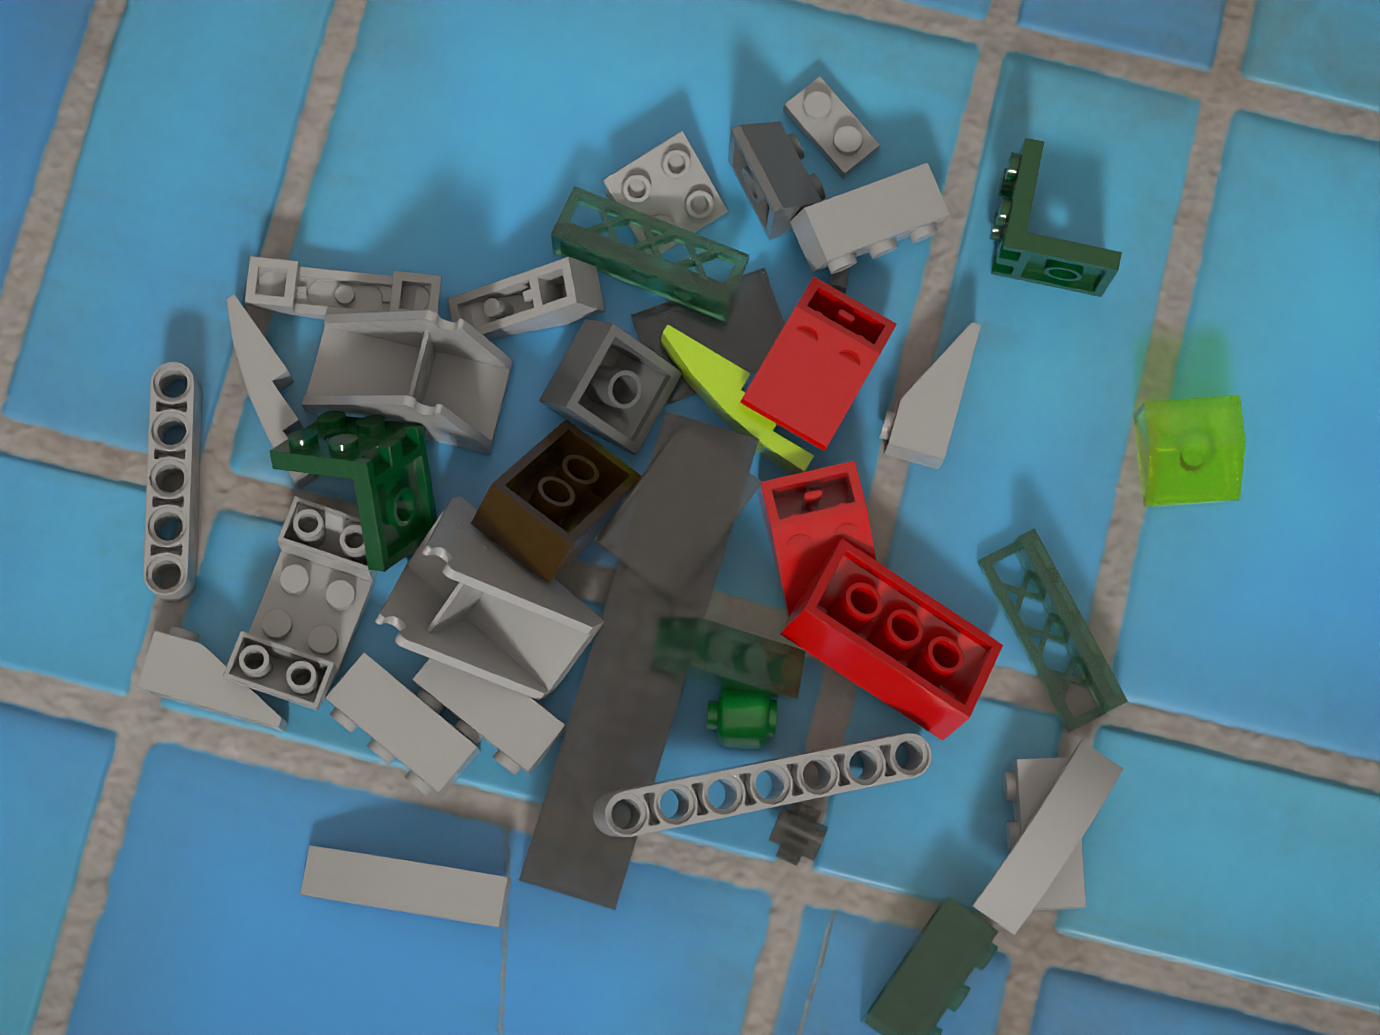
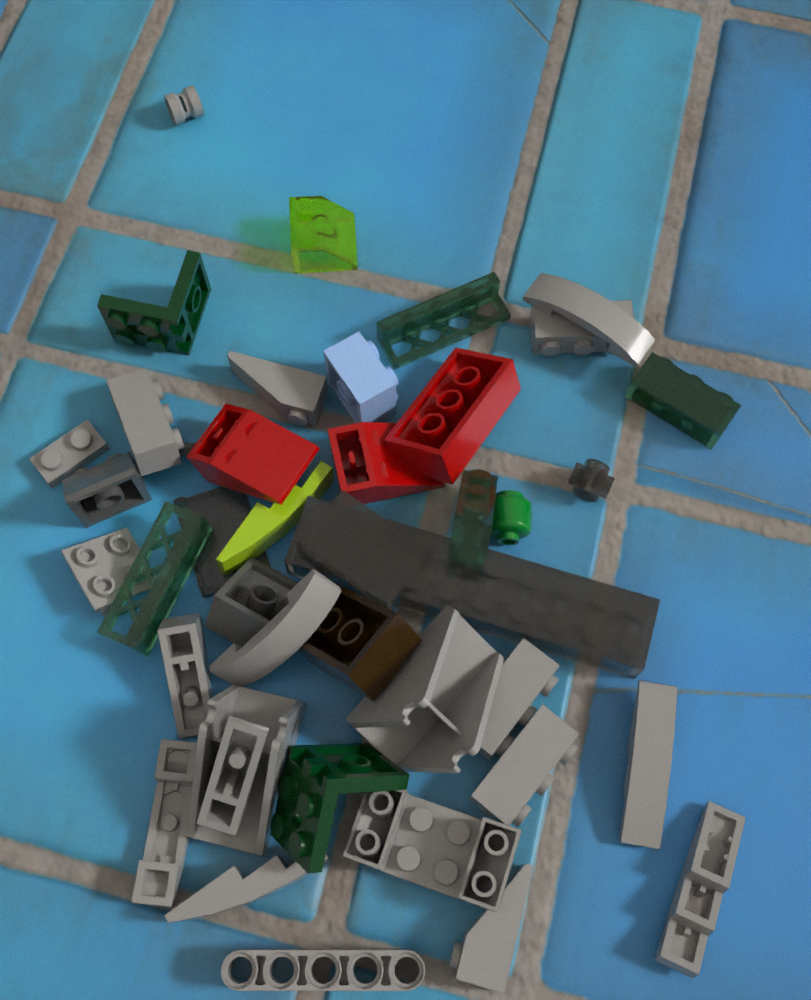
camera: 85 degrees left, 10 degrees down
light grey beam [593,733,932,837] -> none
none -> light grey slope [196,715,269,836]
none -> light grey slope [209,569,341,687]
none -> light blue brick [323,331,398,423]
none -> light grey slope [655,801,746,979]

